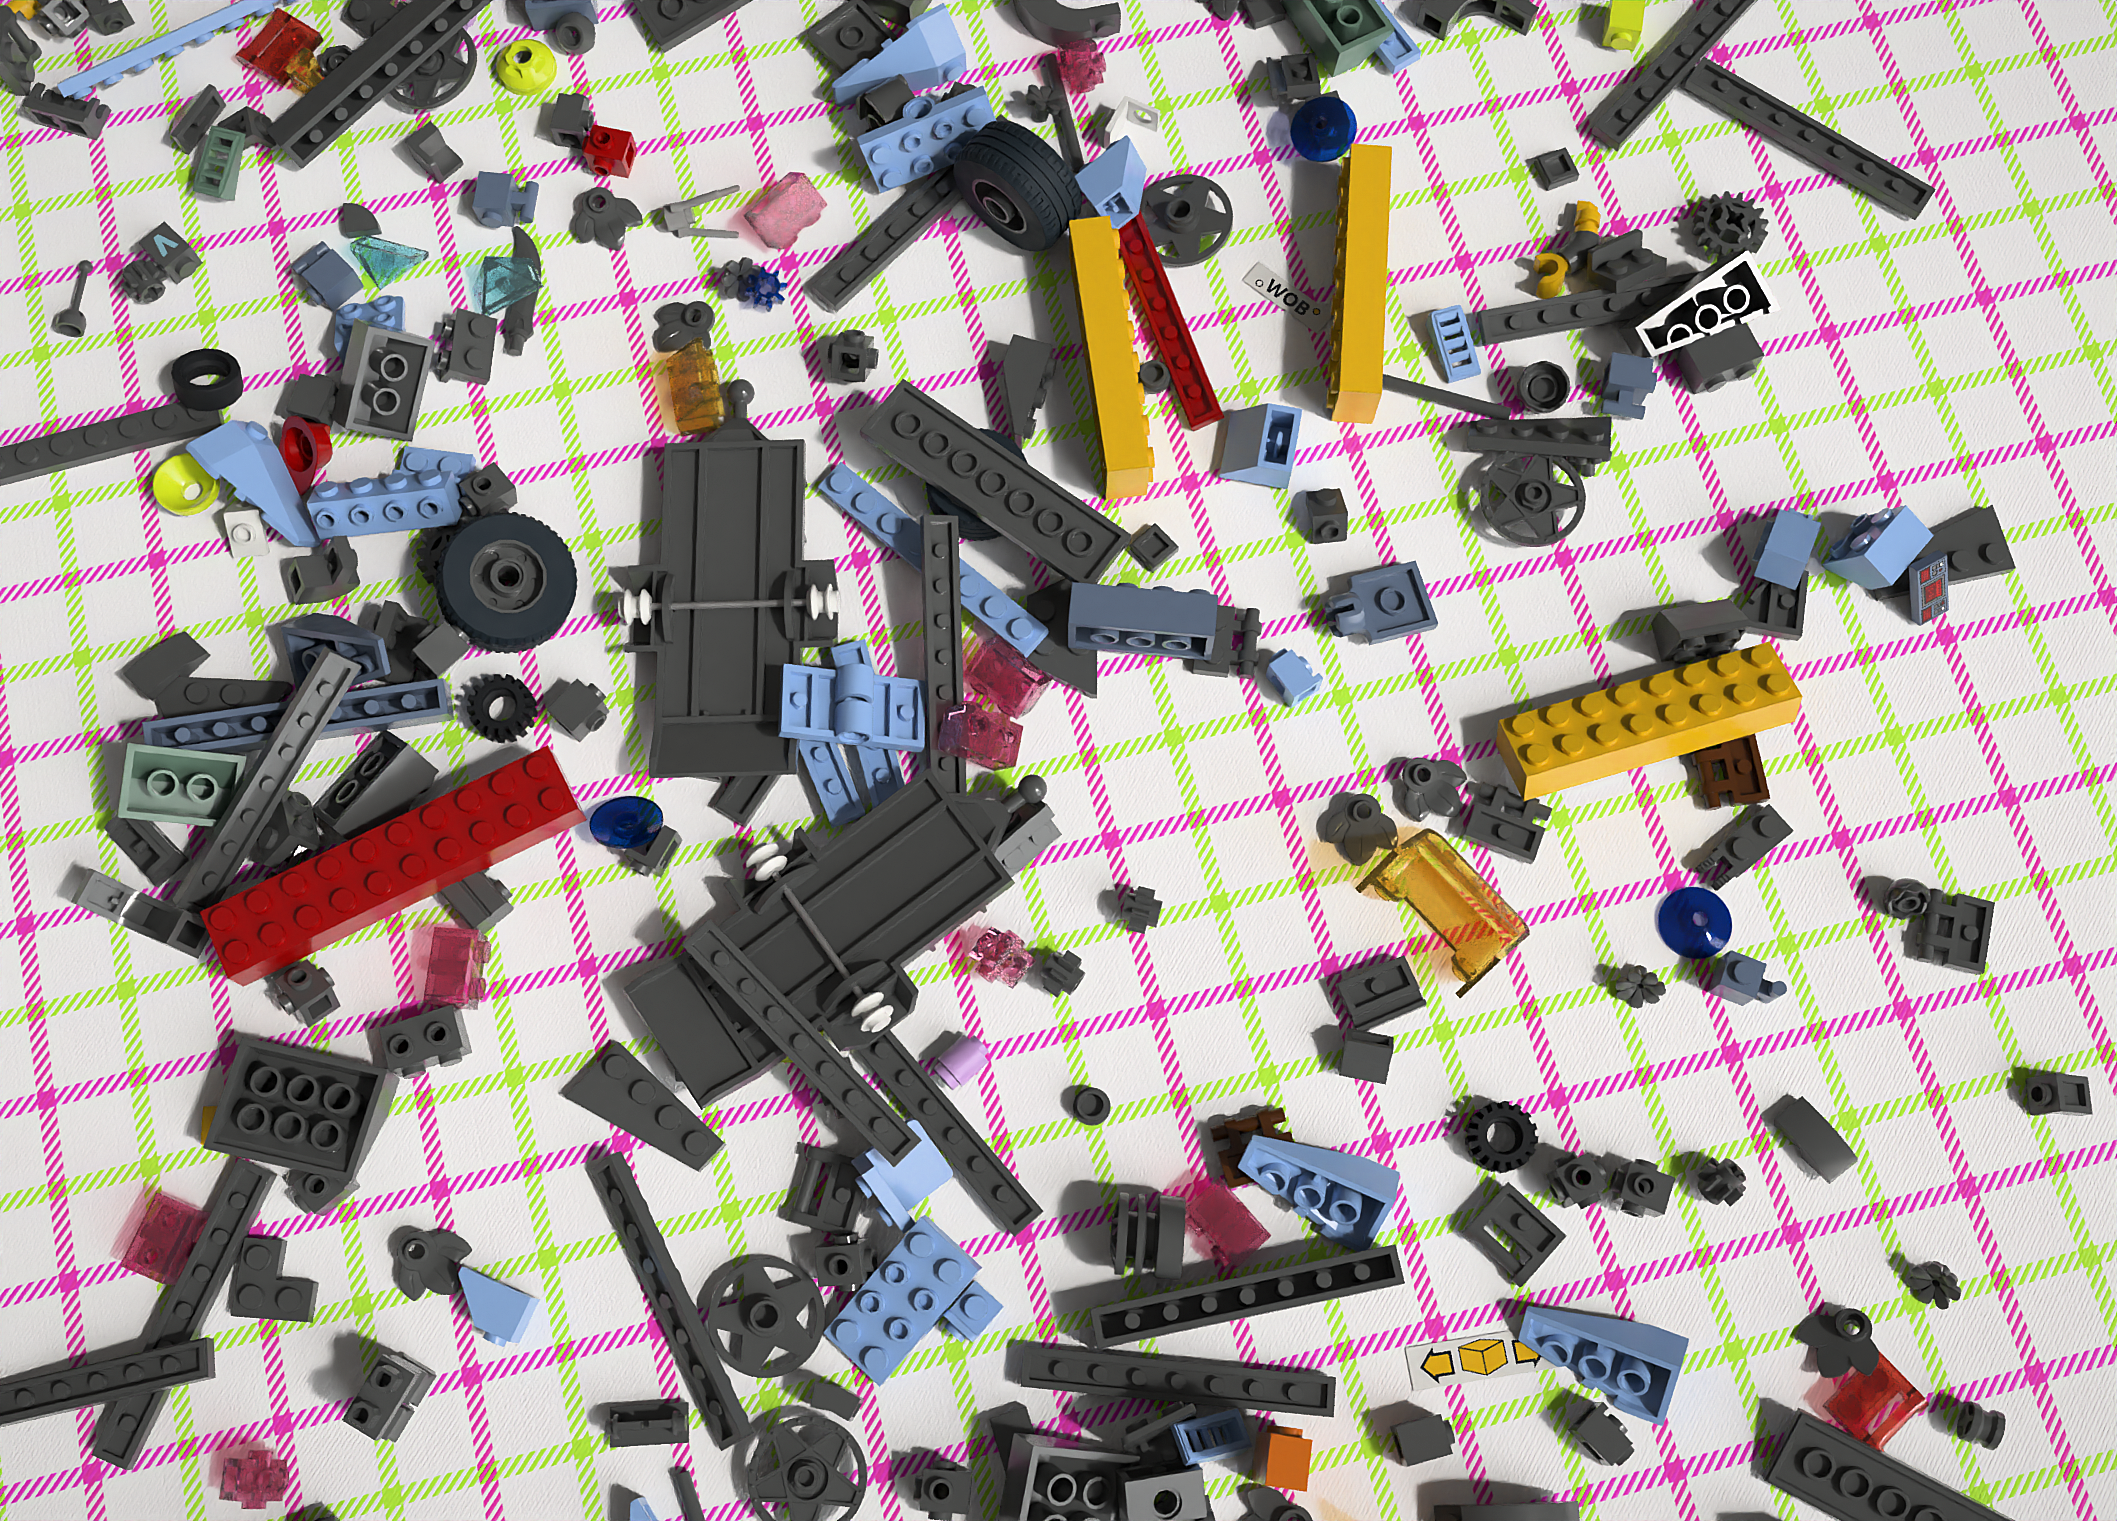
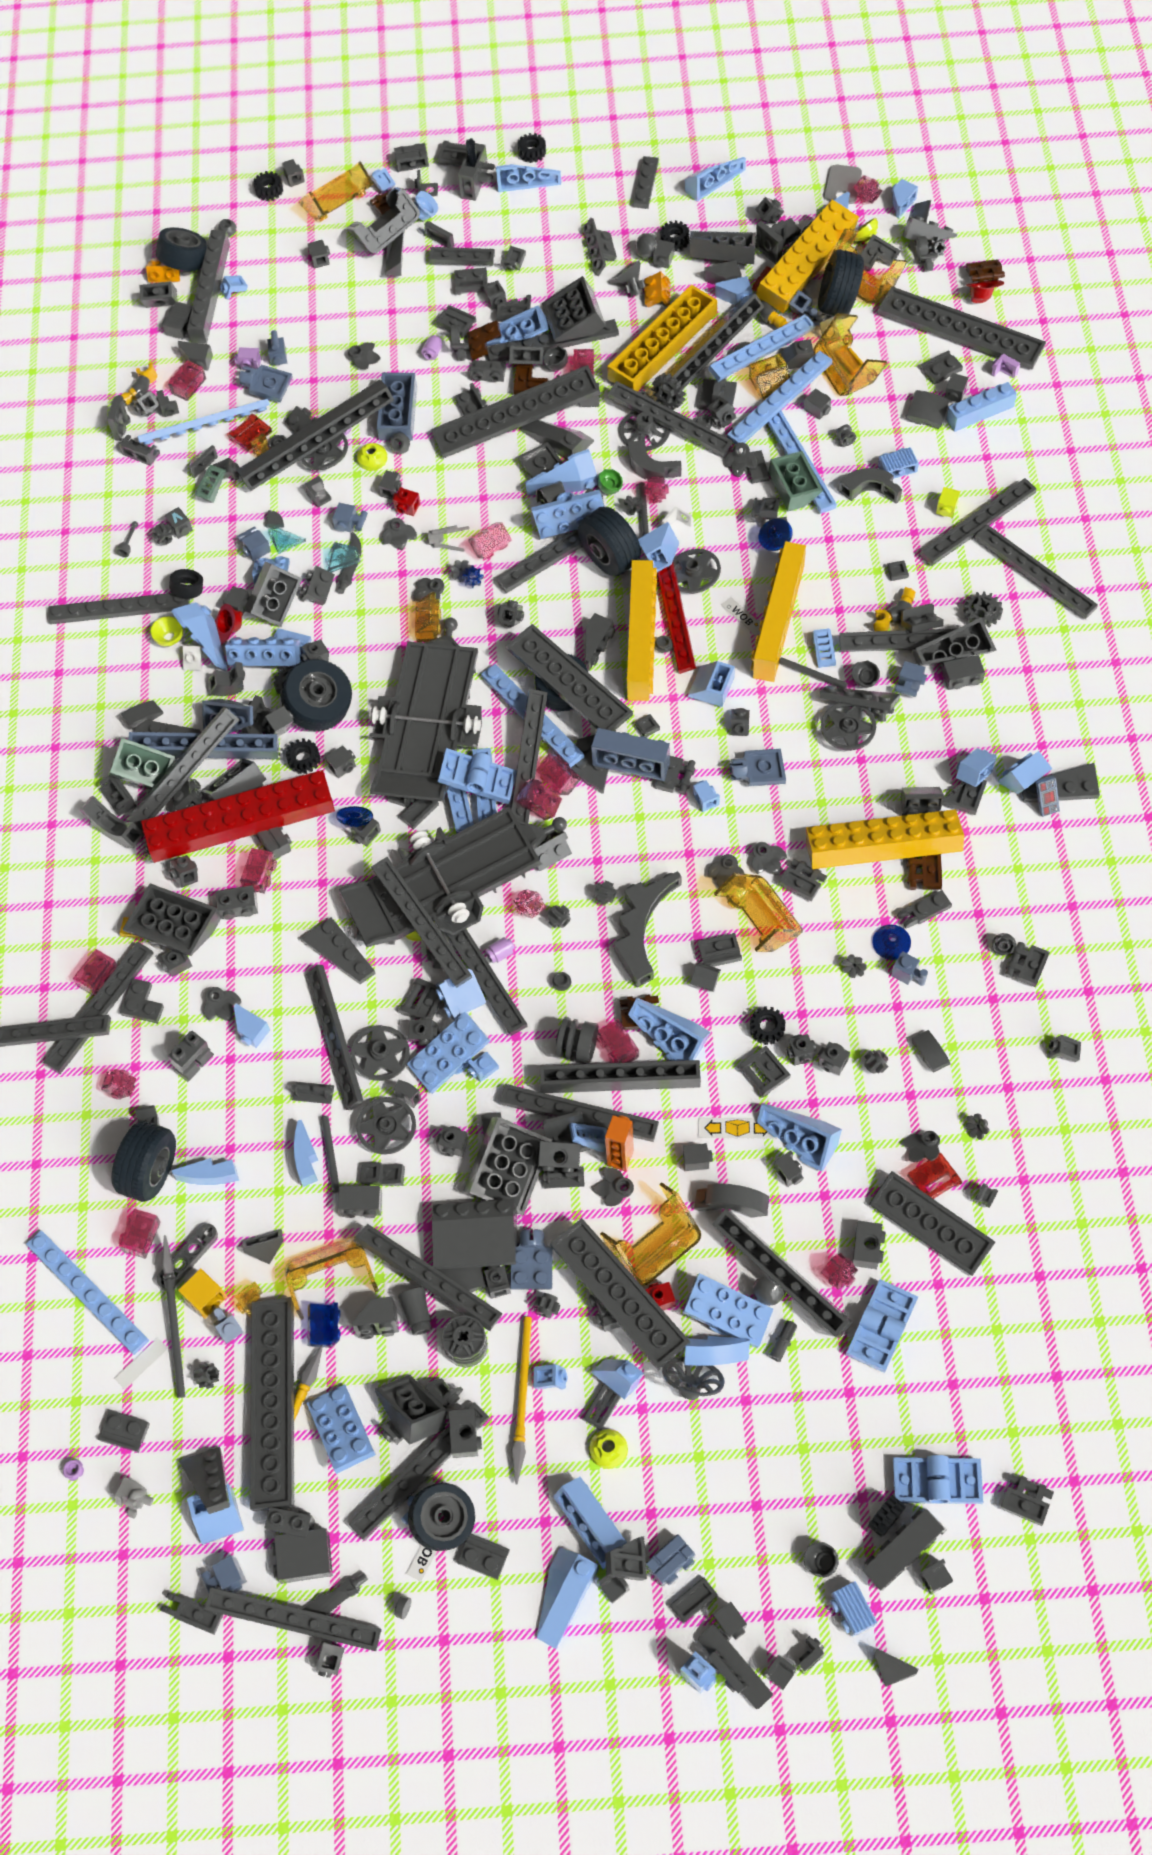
camera: 15 degrees right, 10 degrees down
none -> bright green hair [597,469,623,495]
none -> dark grey arch [614,871,682,988]

